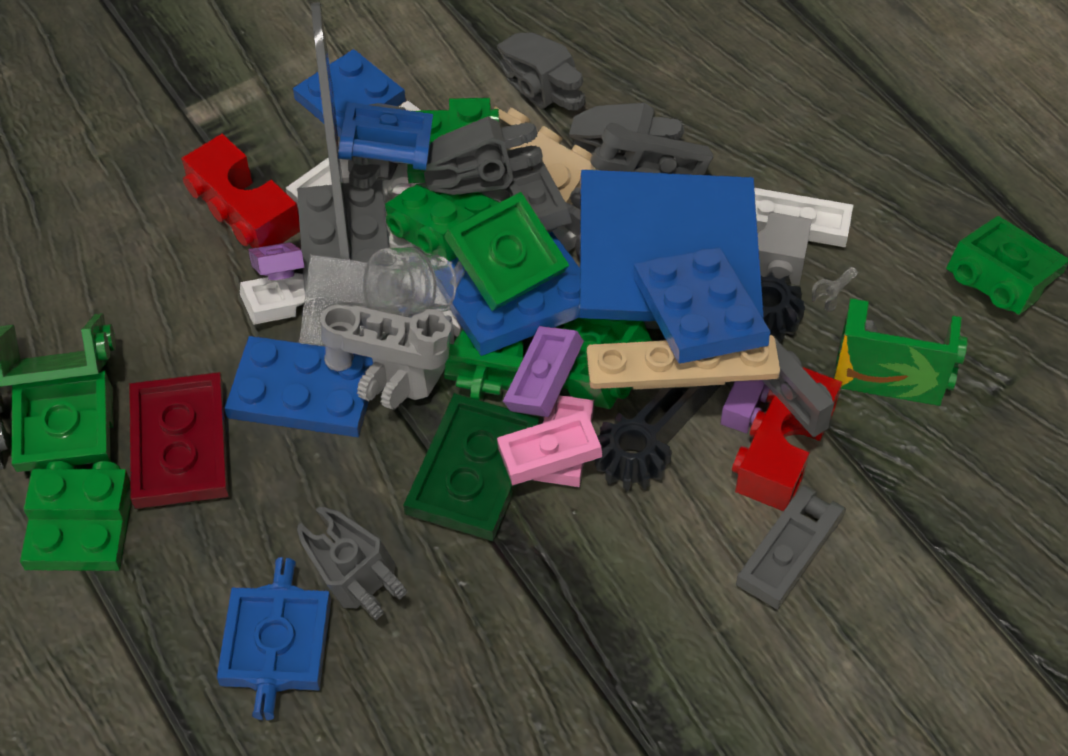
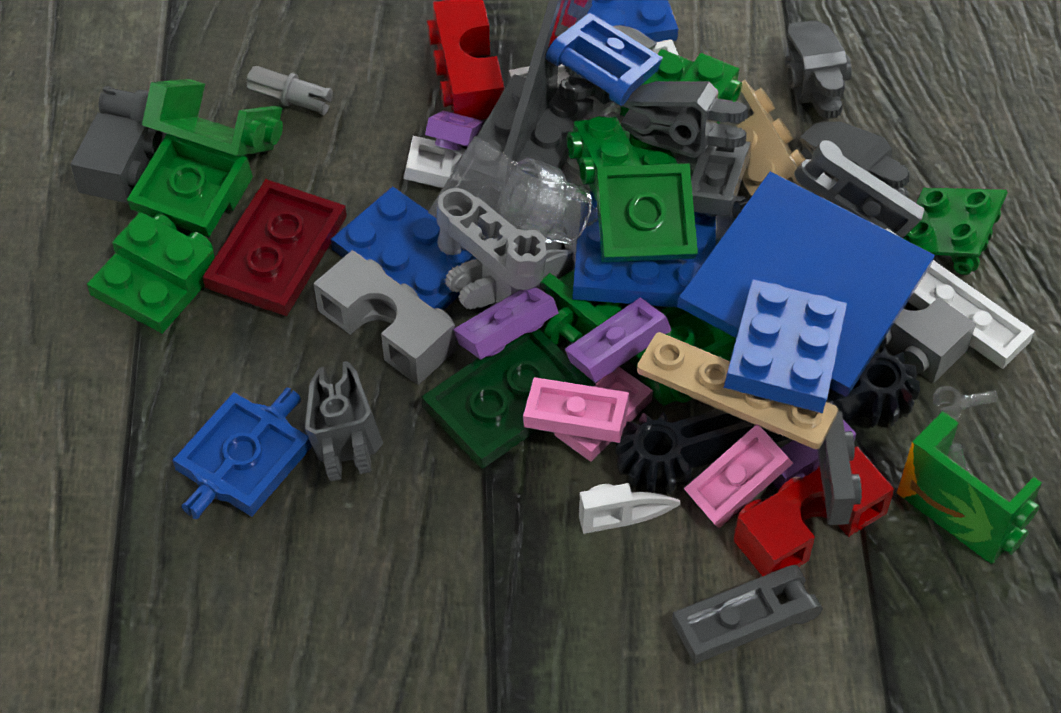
camera: 30 degrees right, 0 degrees up
none -> light grey axle [246,66,333,115]
none -> light grey arch [314,250,456,385]
none -> medium lavender plate [453,287,559,360]
none -> white plate [579,483,681,534]
none -> bright pink plate [684,424,793,528]
none -> green hinge [903,188,1008,275]

